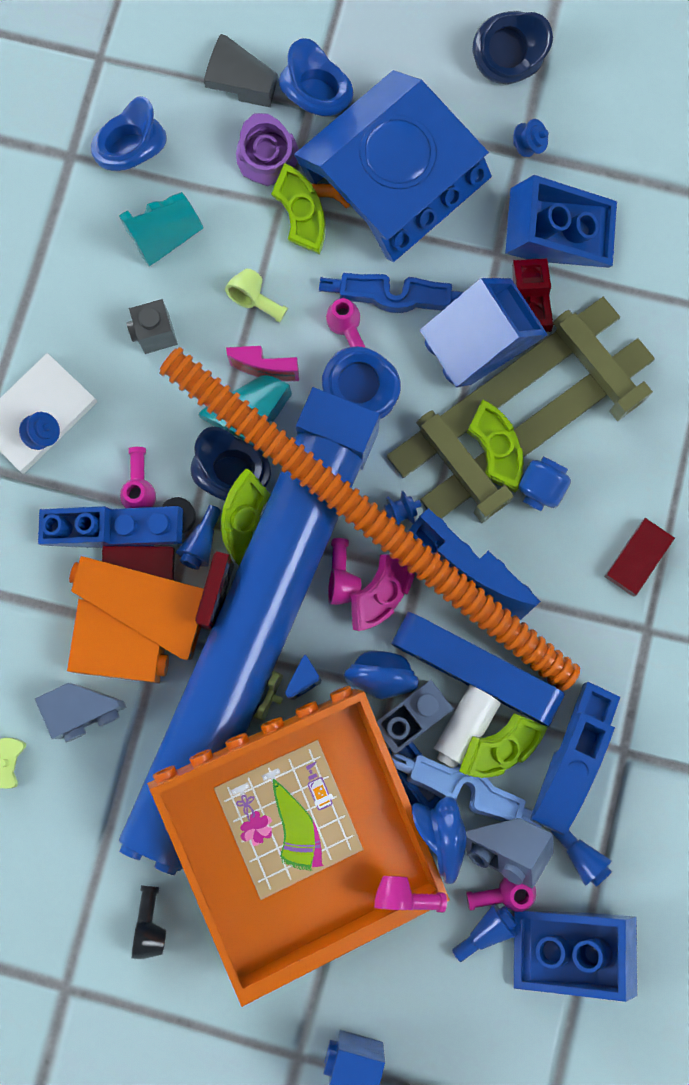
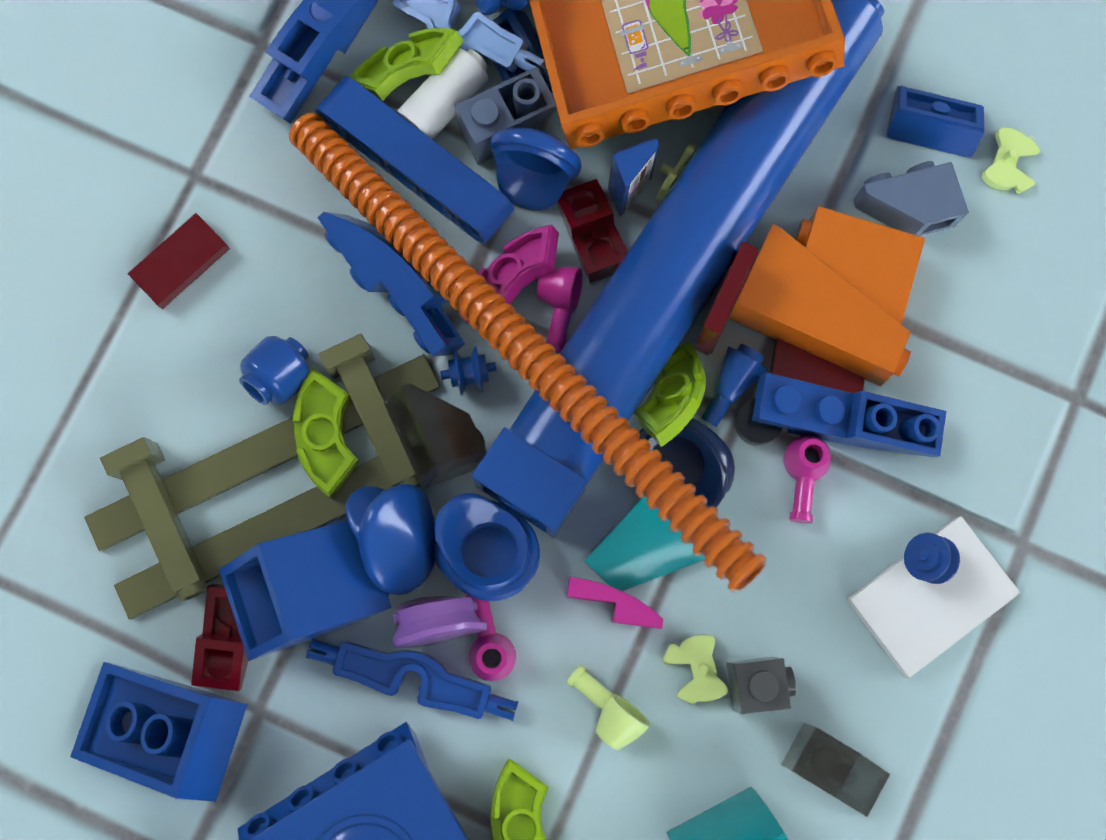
camera: 175 degrees left, 0 degrees up
none -> blue piece [345,484,435,595]
none -> clear smoke slope [384,383,487,489]
none -> medium lavender hat [393,596,487,648]
none -> dark red slope [557,179,628,283]
none -> yellowish green piece [663,634,728,704]
none -> clear smoke slope [781,723,890,817]
none -> blue slope [887,86,985,157]

